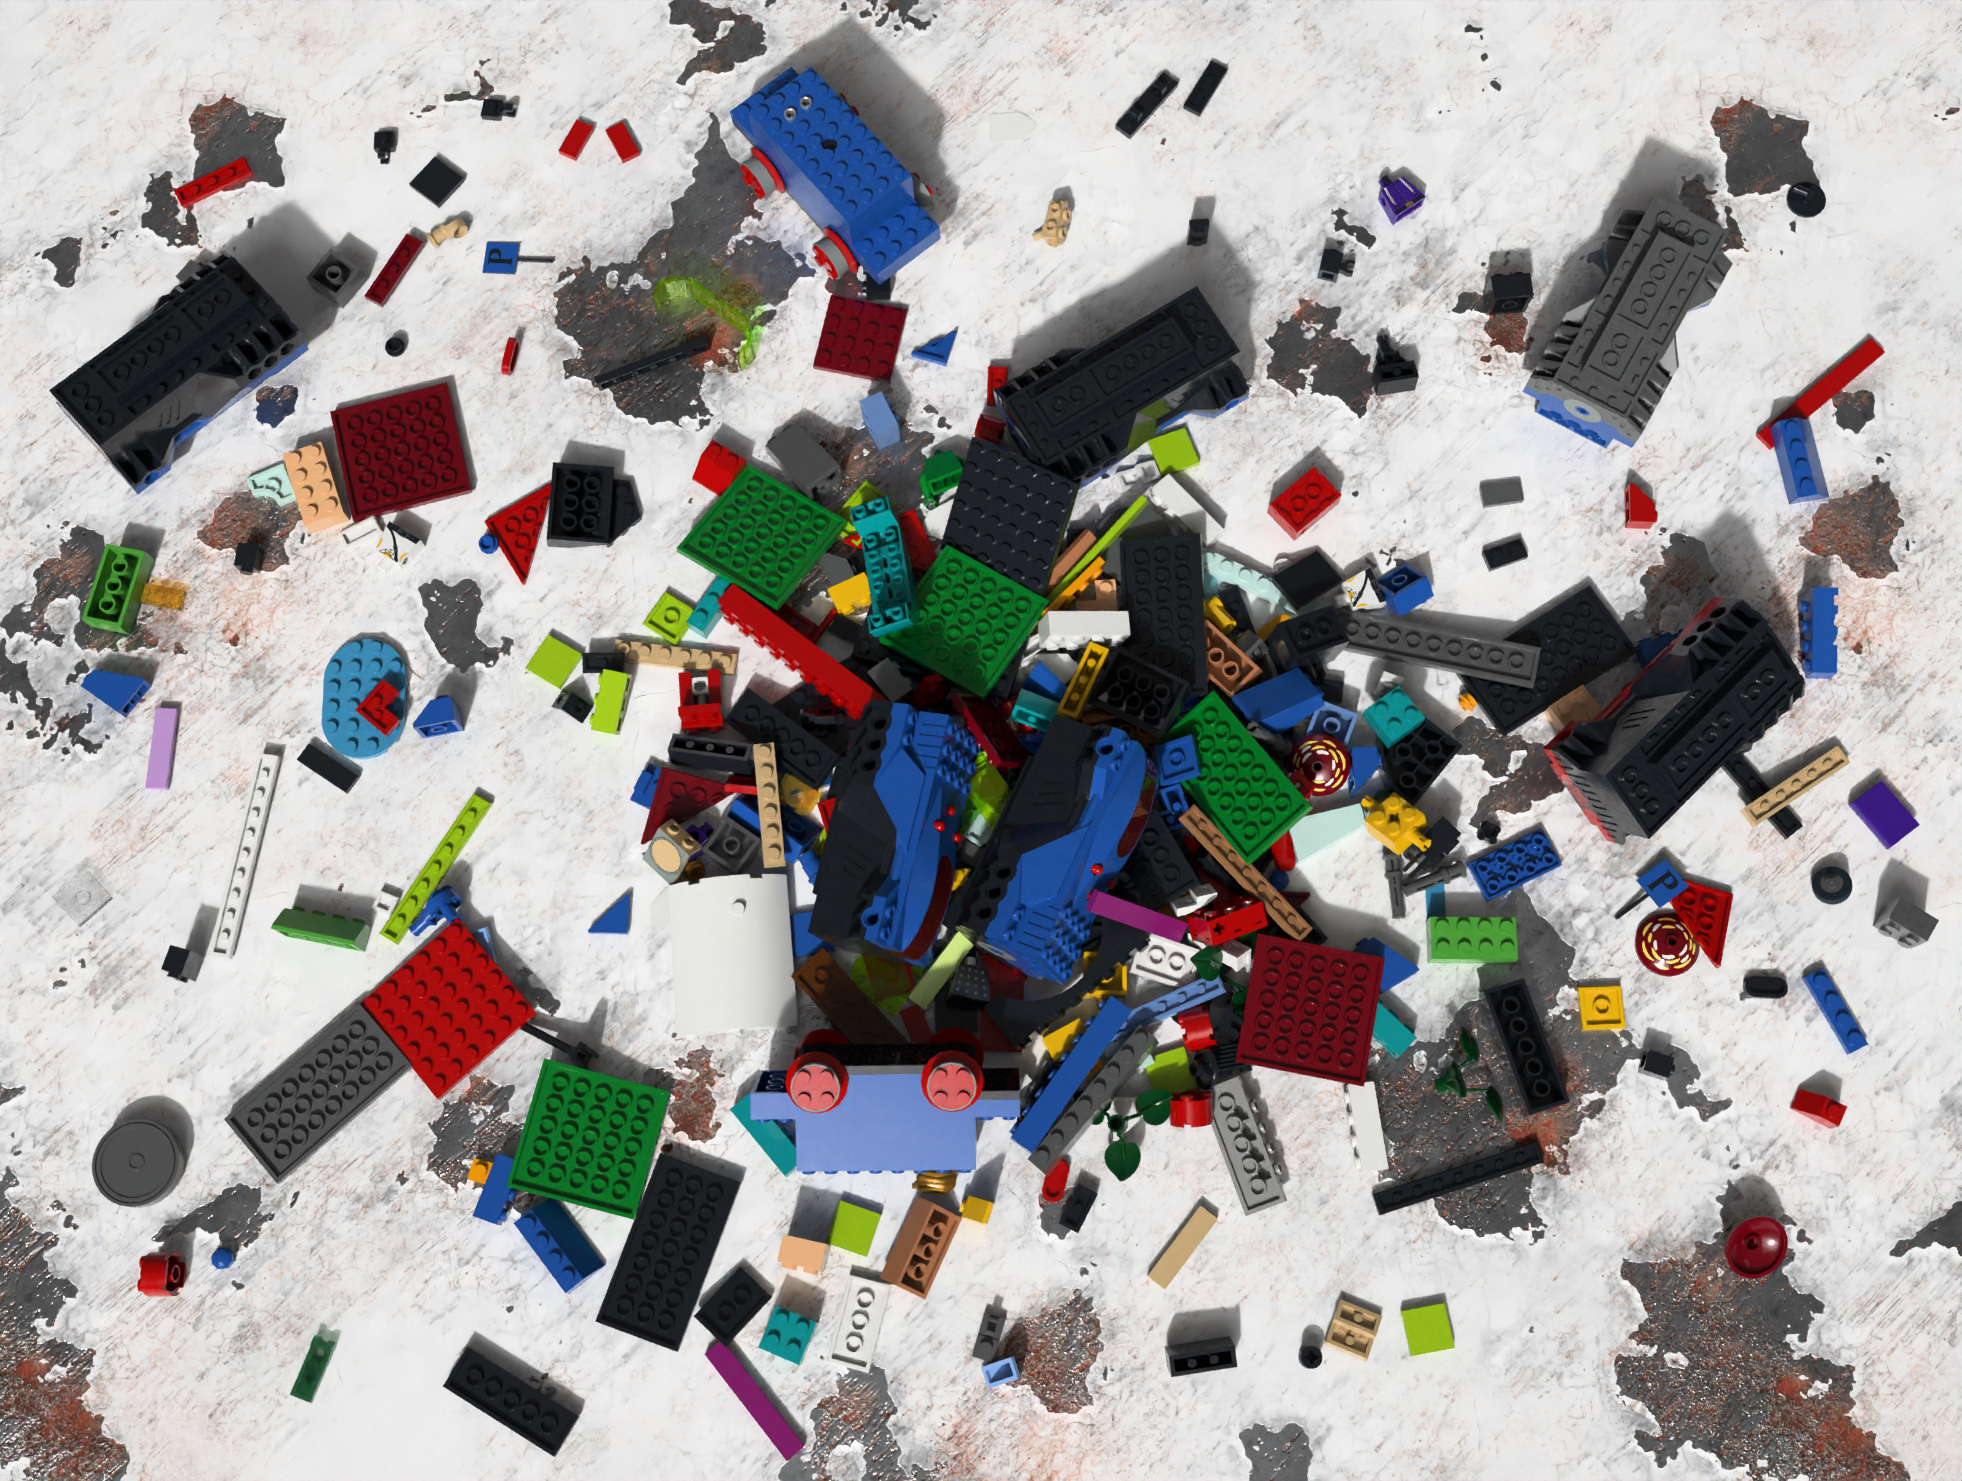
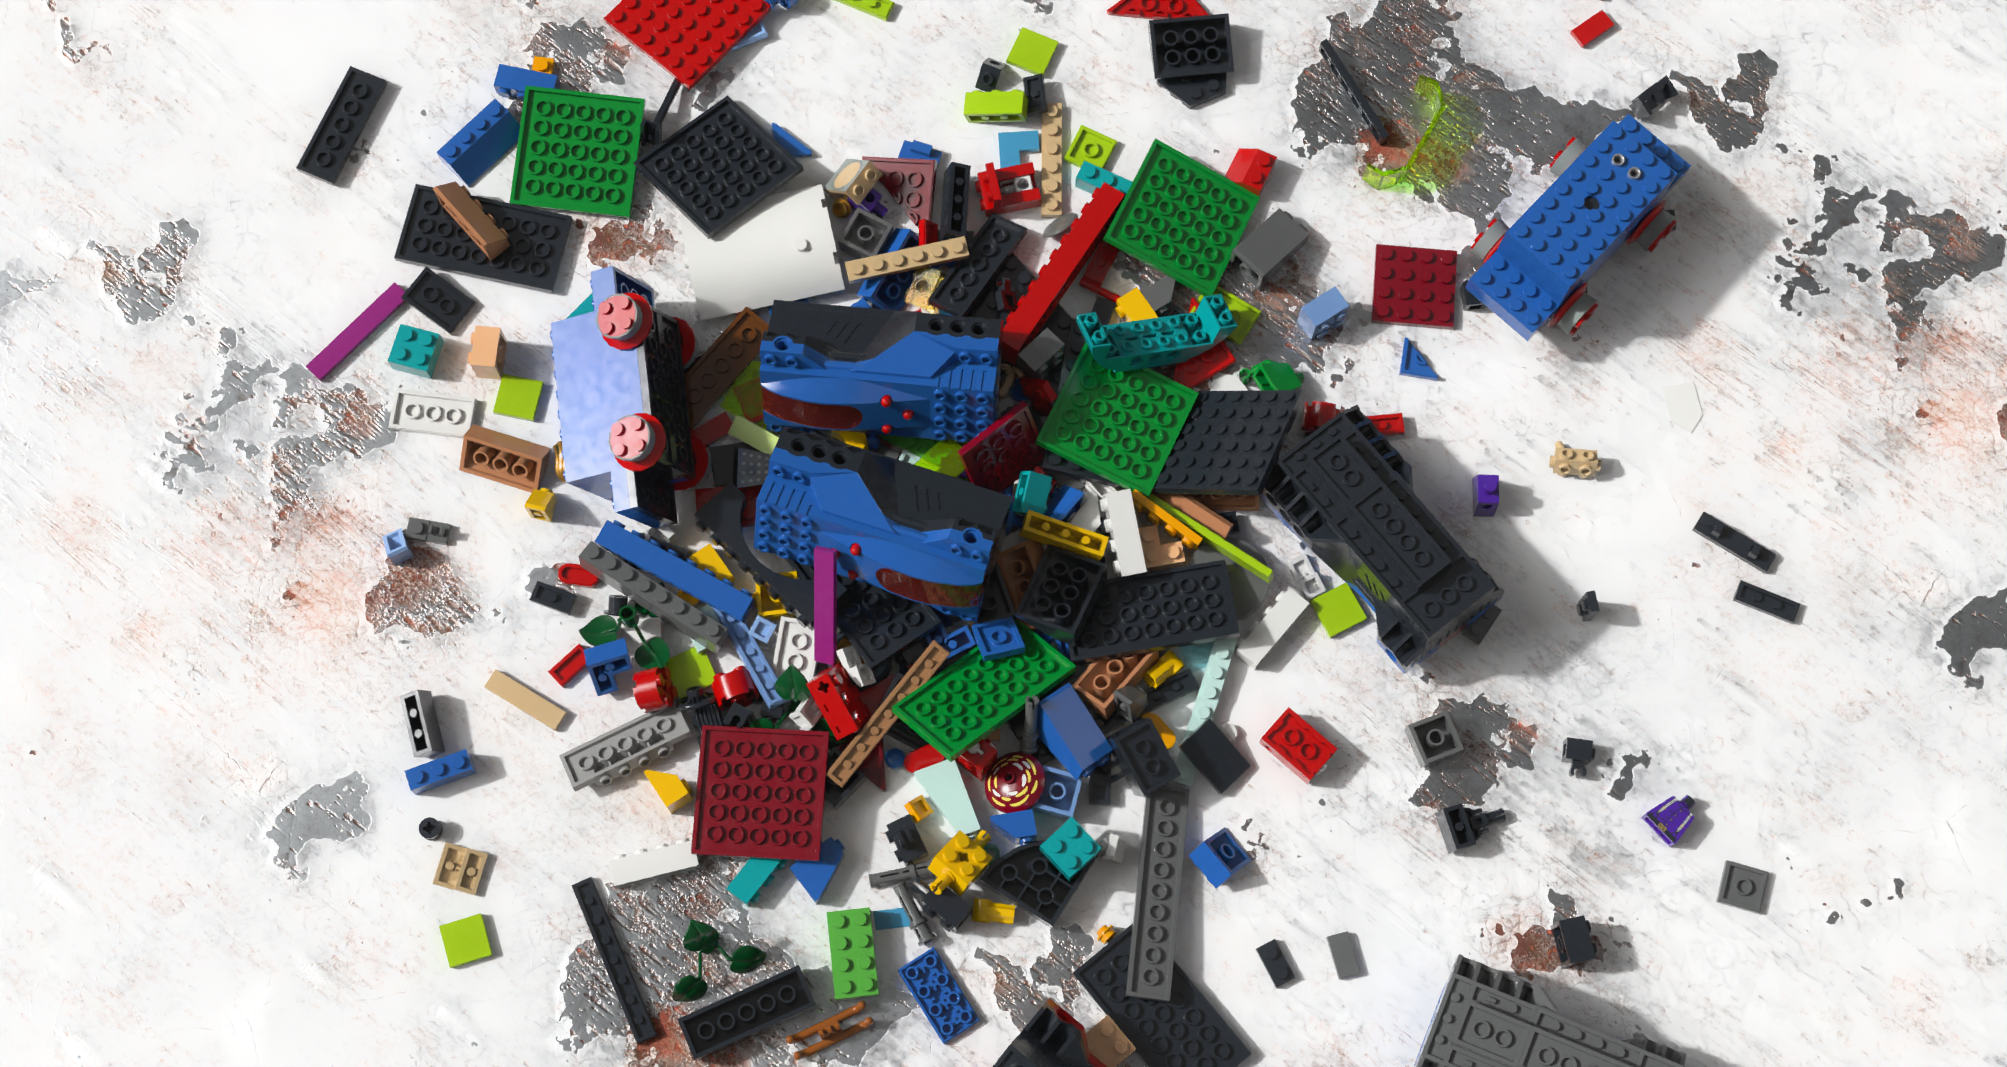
camera: 80 degrees right, 0 degrees up
white torso [1333,567,1386,613] -> none
black plate [1477,821,1501,845] -> none
none -> blue brick [405,749,477,795]
none -> nougat slope [433,181,510,261]
none -> red tile [548,643,587,688]
none -> blue brick [584,638,633,696]
none -> black piece [603,595,628,616]
none -> black plate [633,95,804,239]
none -> yellow slope [644,770,693,814]
none -> light blue tile [748,615,777,644]
none -> dark orange piece [786,1001,874,1060]
none -> black brick [885,814,928,866]
none -> light orange plate [904,795,934,823]
none -> yellow piece [971,898,1015,925]
none -> dark azure tile [998,130,1039,168]
none -> dark grey piece [1043,213,1078,238]
none -> dark grey brick [1405,710,1464,769]
none -> dark purple torso [1472,474,1499,517]
none -> black window [1629,75,1679,120]
none -> dark grey tile [1716,860,1769,914]

